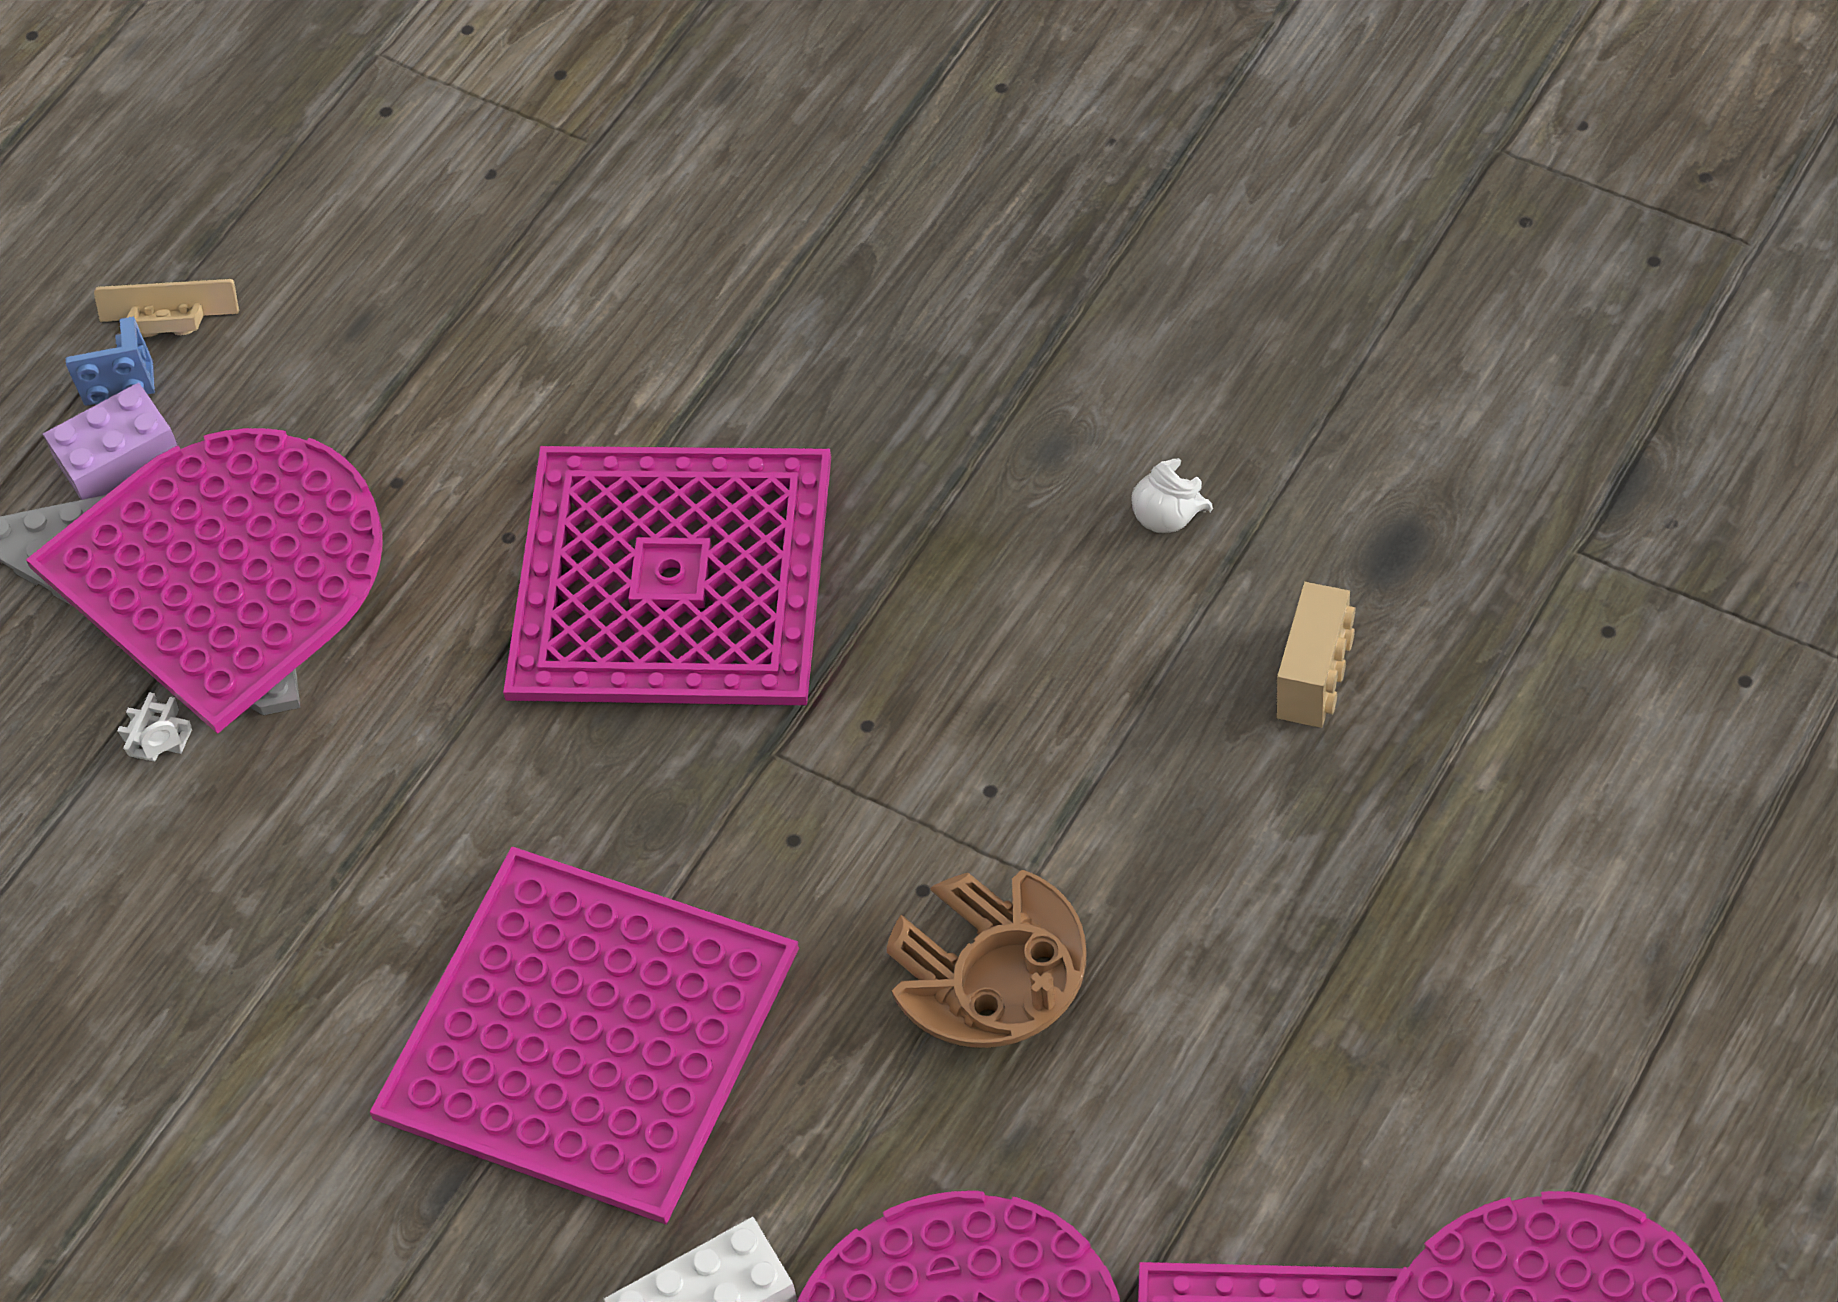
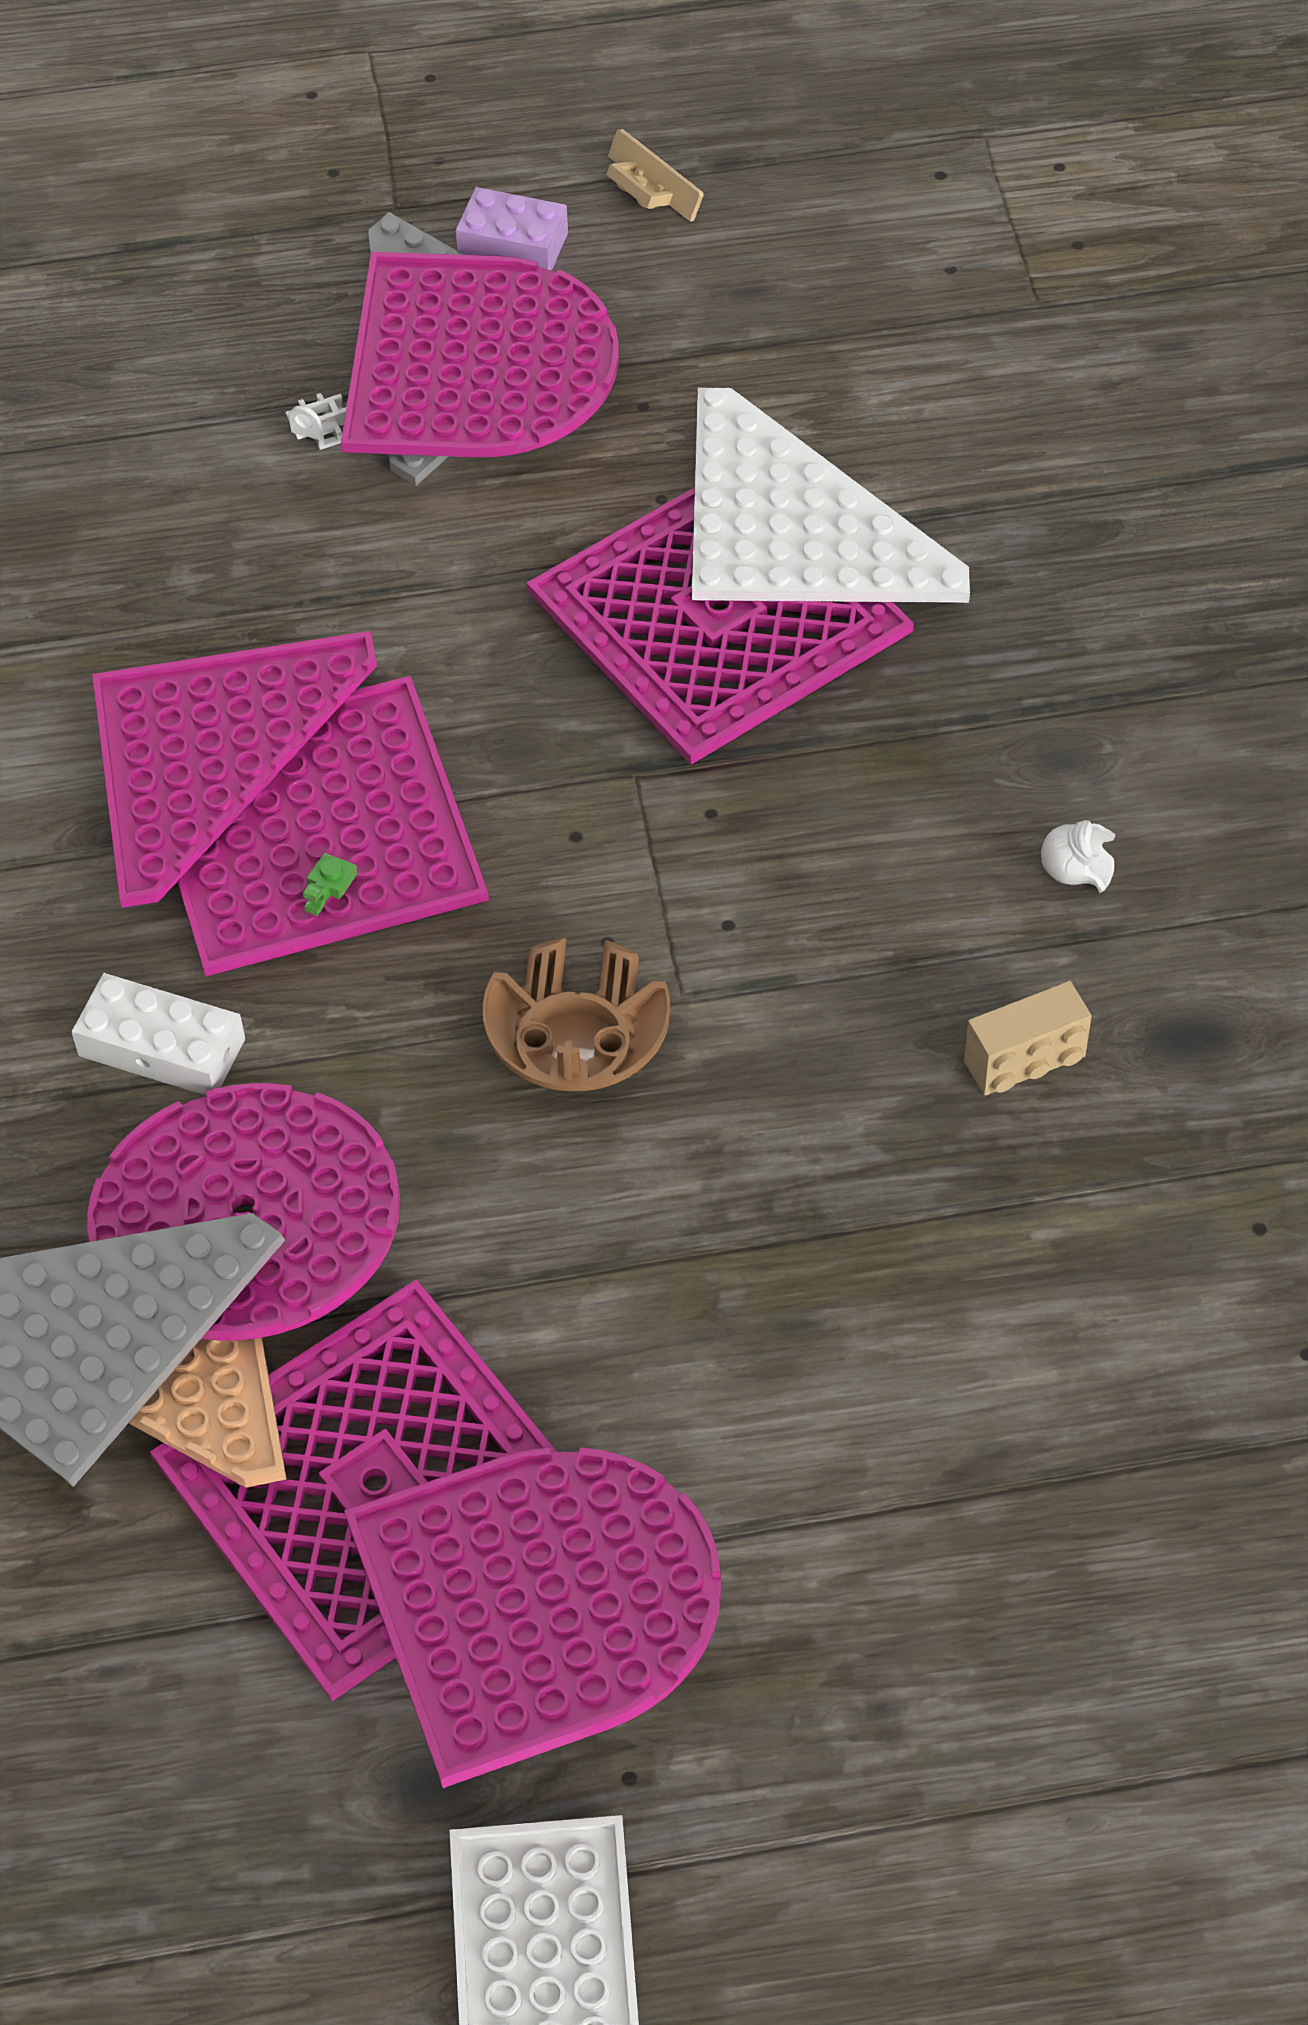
camera: 45 degrees right, 0 degrees up
medium blue bracket [66,316,155,406] -> none
none -> dark pink plate [92,631,377,908]
none -> bright green plate [303,853,357,916]
none -> white plate [692,388,970,603]

